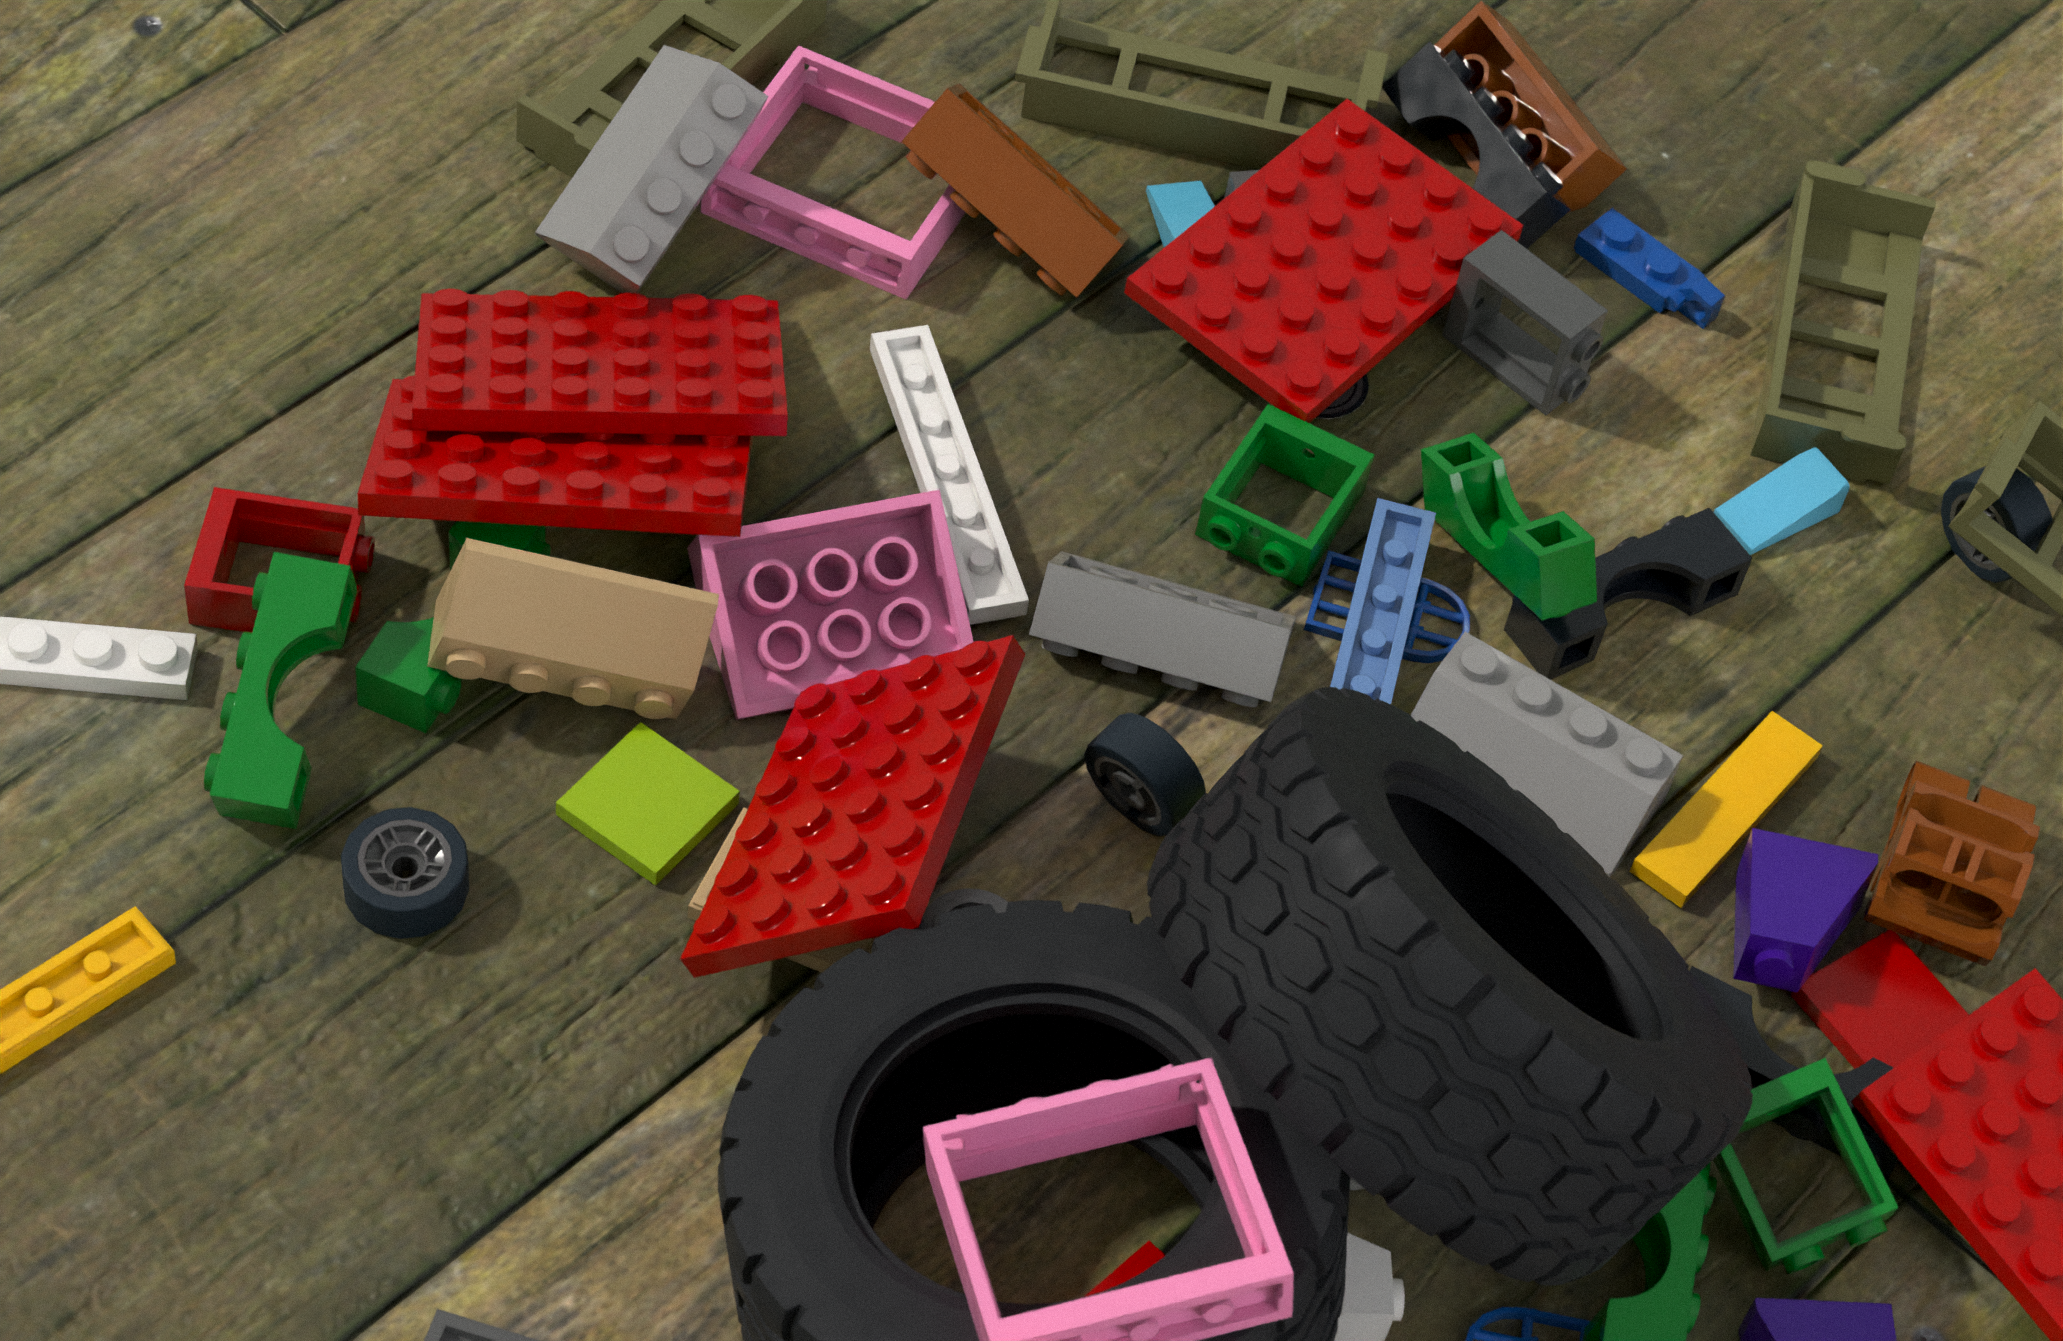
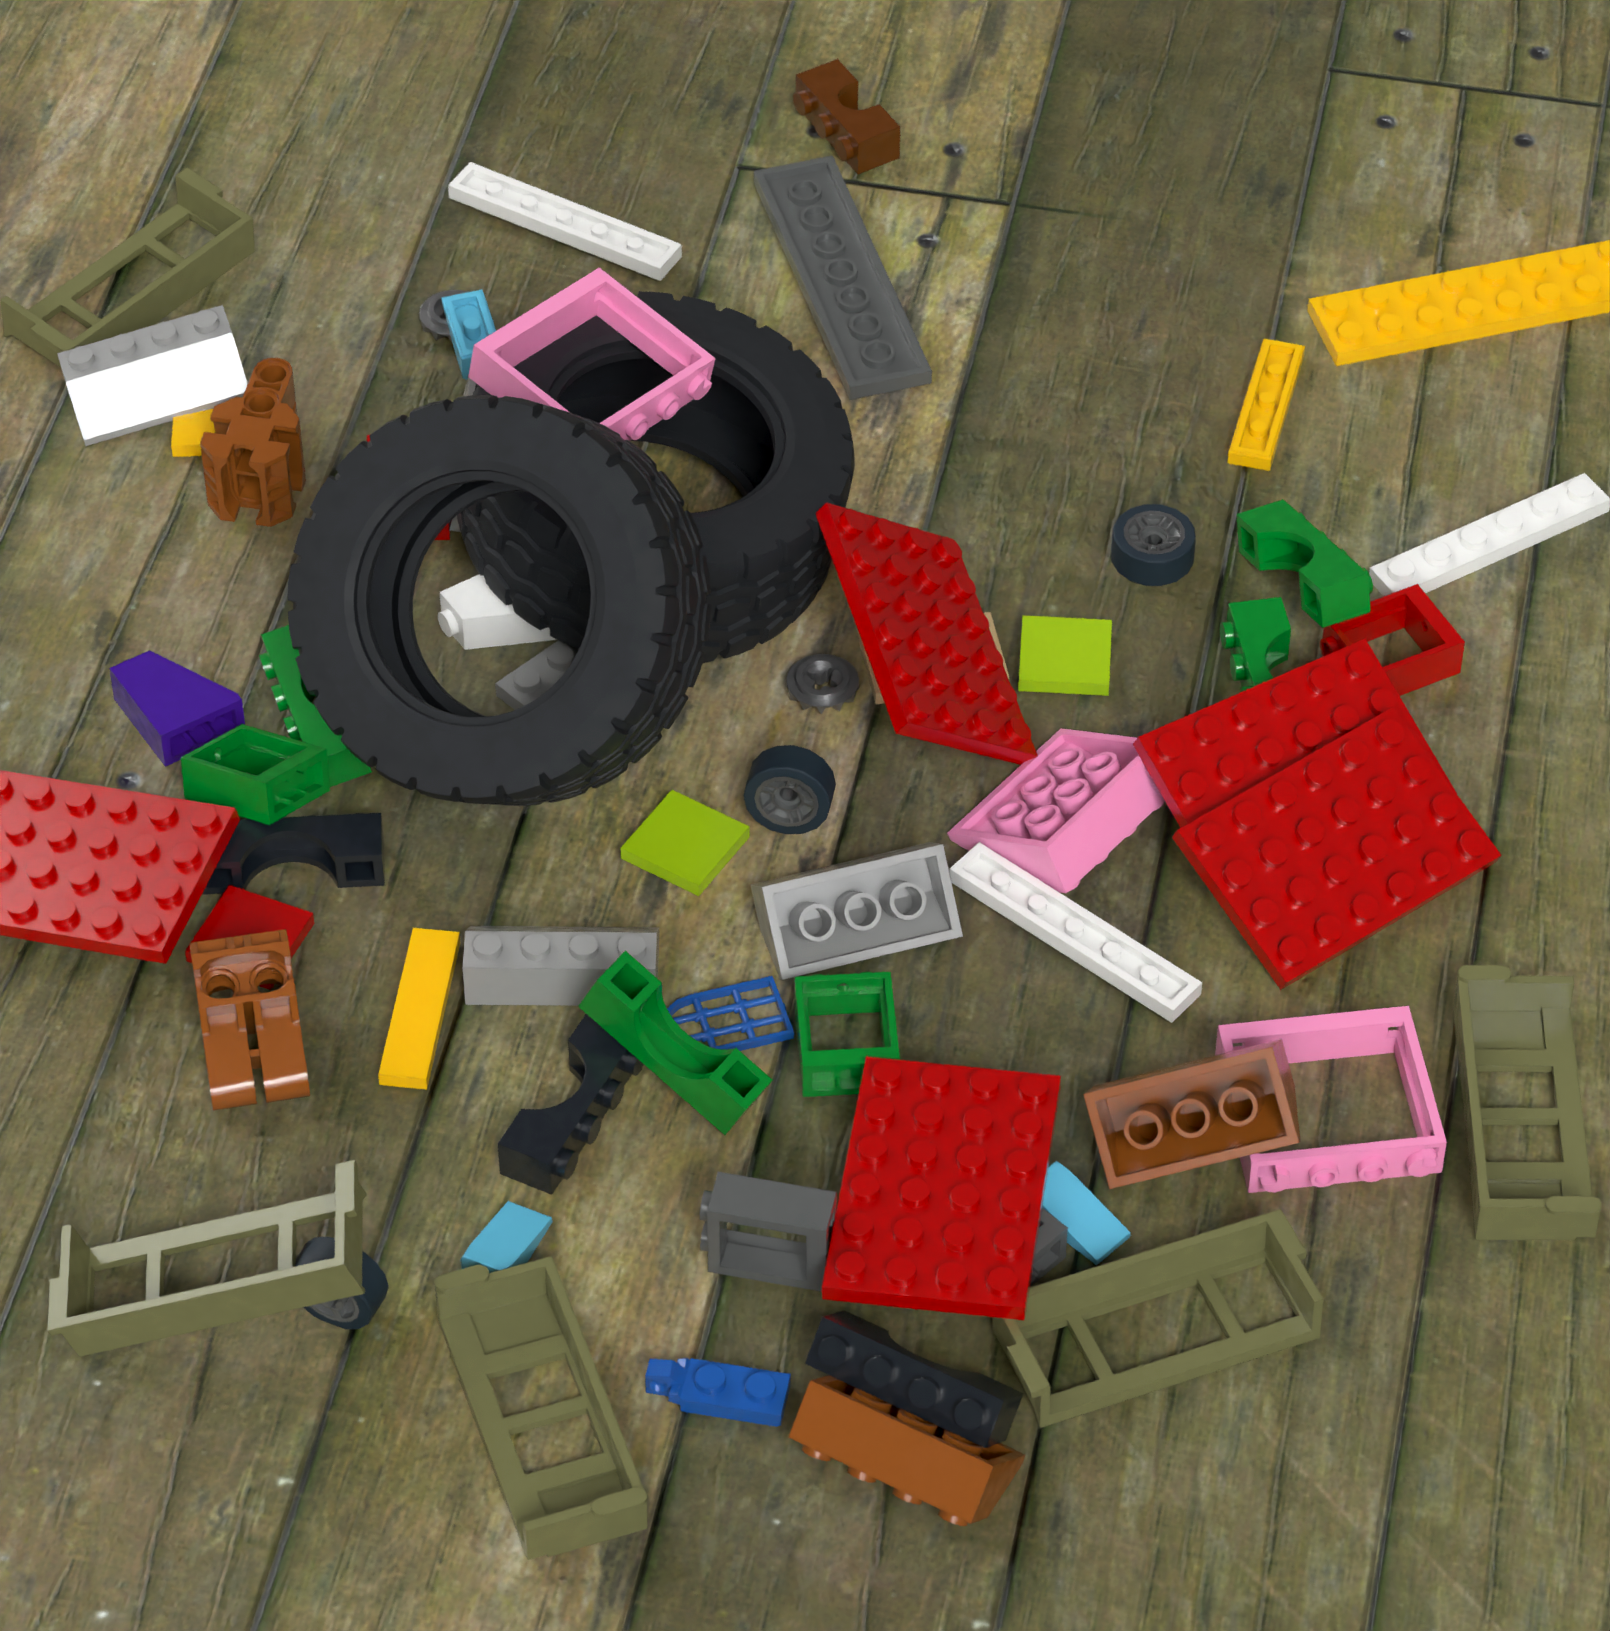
camera: 155 degrees right, 5 degrees down
tan slope [427,538,719,719] -> none
light grey slope [534,45,769,293] -> none
medium blue plate [1330,498,1436,704] -> none
dark purple slope [1733,828,1878,992] -> none

